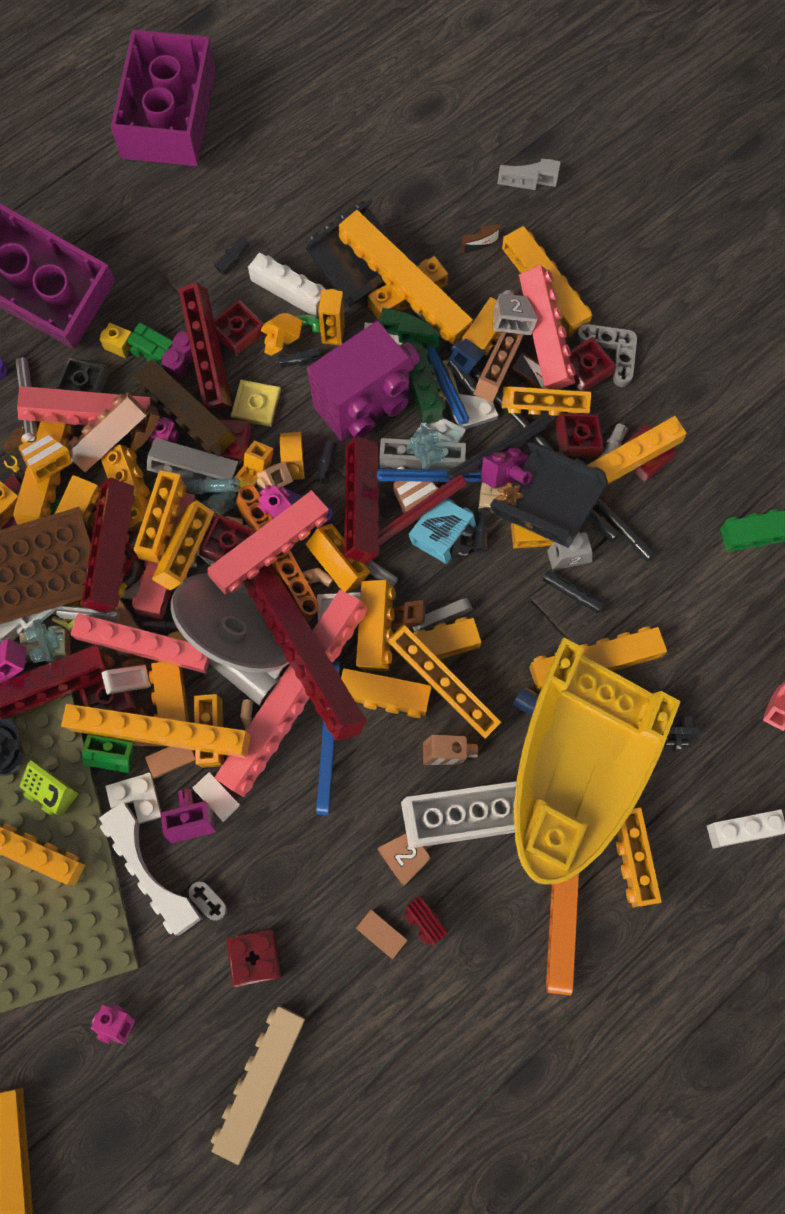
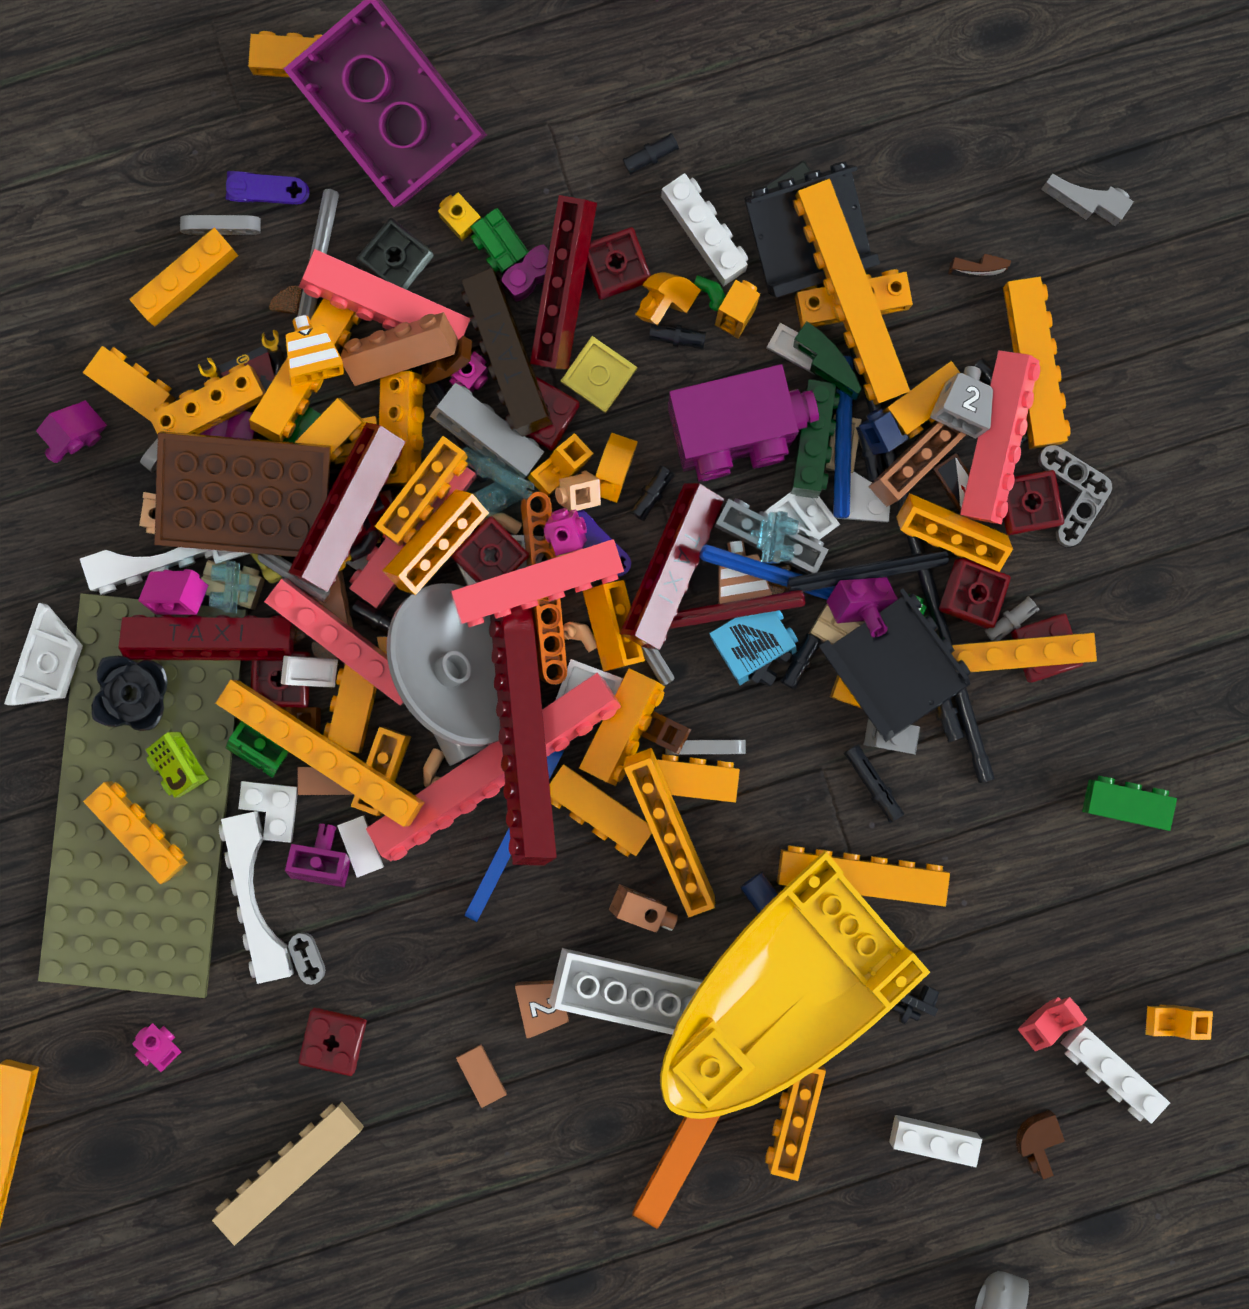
camera: 20 degrees right, 15 degrees up
dark red brick [403,896,448,946] -> none
clear orange plant [496,482,523,506] -> none

